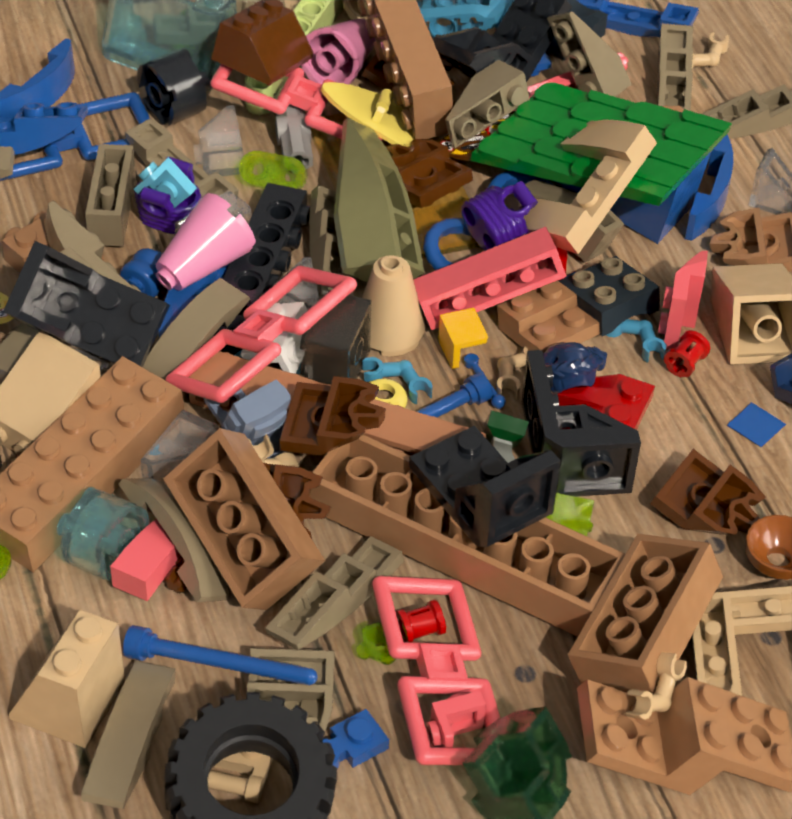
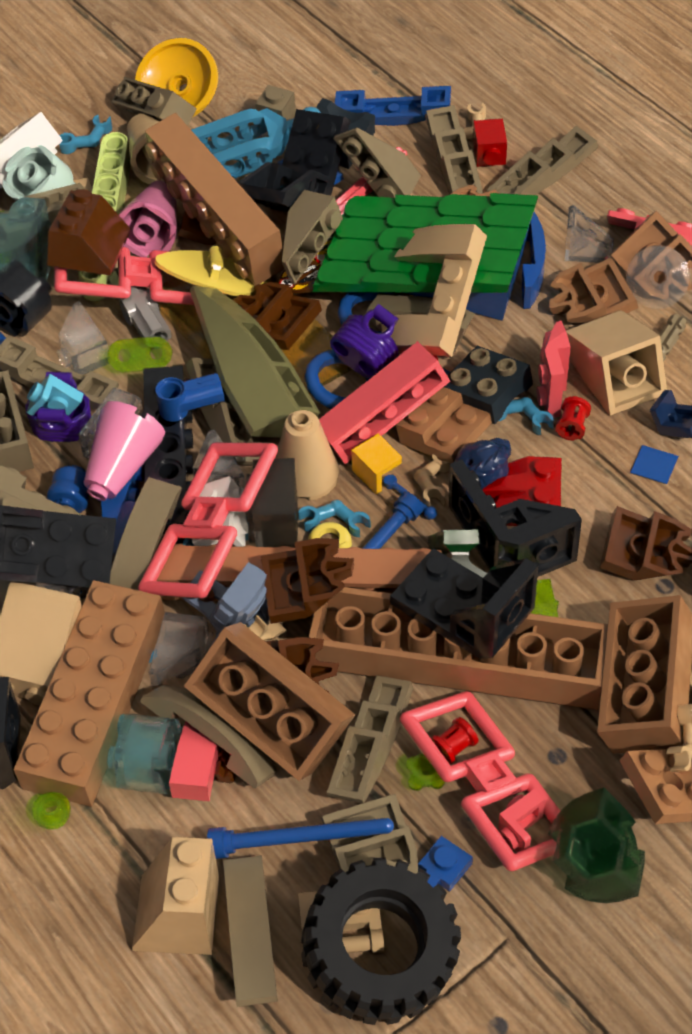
camera: 15 degrees left, 5 degrees up
none -> blue piece [155,373,225,422]
none -> red brick [473,118,507,167]

